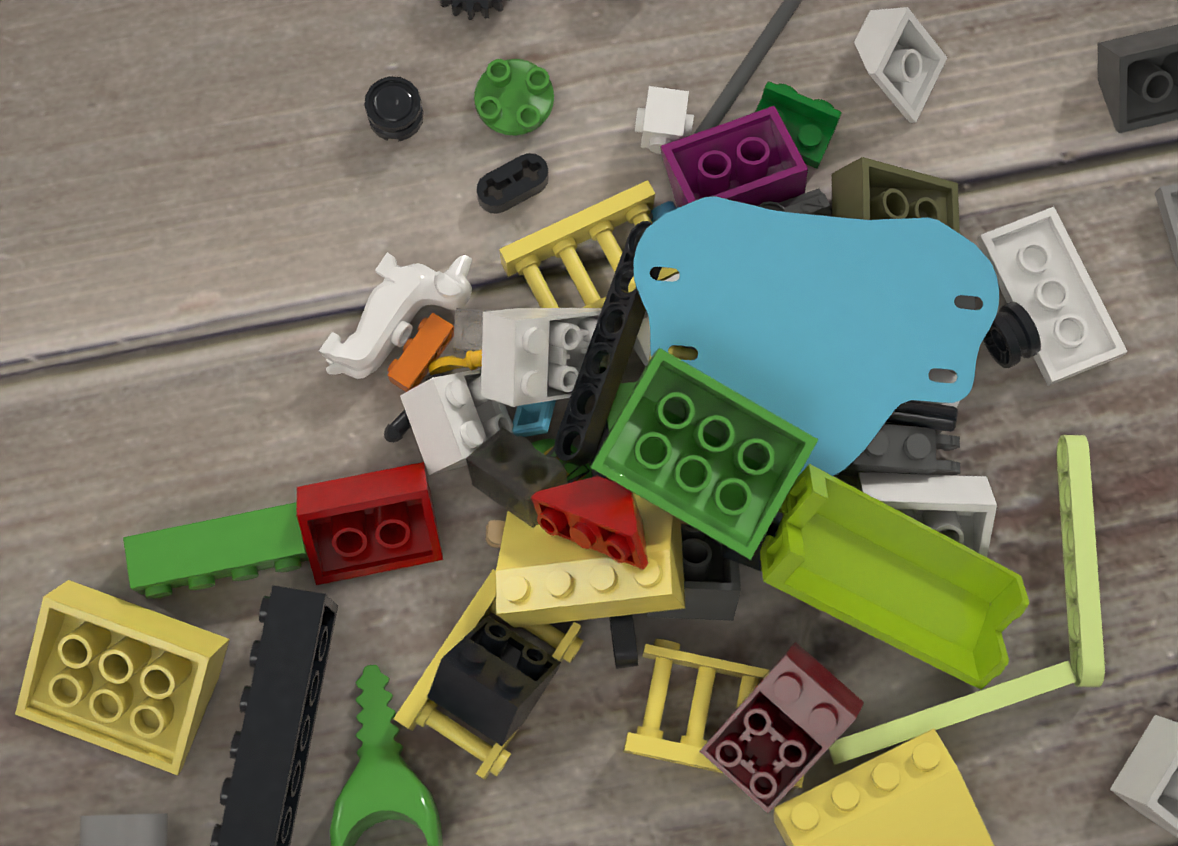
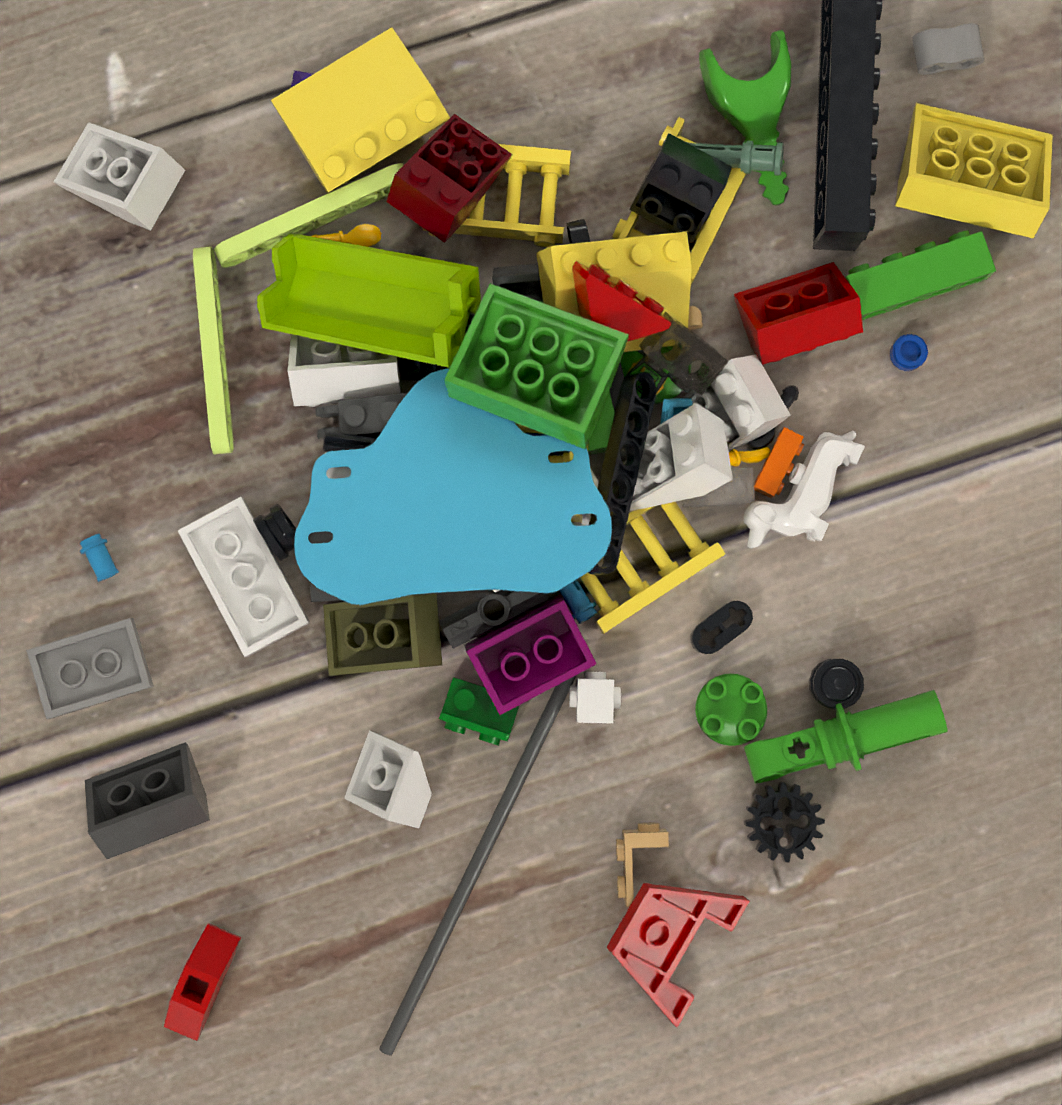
camera: 175 degrees right, 10 degrees up
none -> yellow piece [311,224,381,247]
none -> sand green pin [686,140,784,176]
none -> bright green piece [744,690,948,783]
none -> blue tile [890,334,928,371]

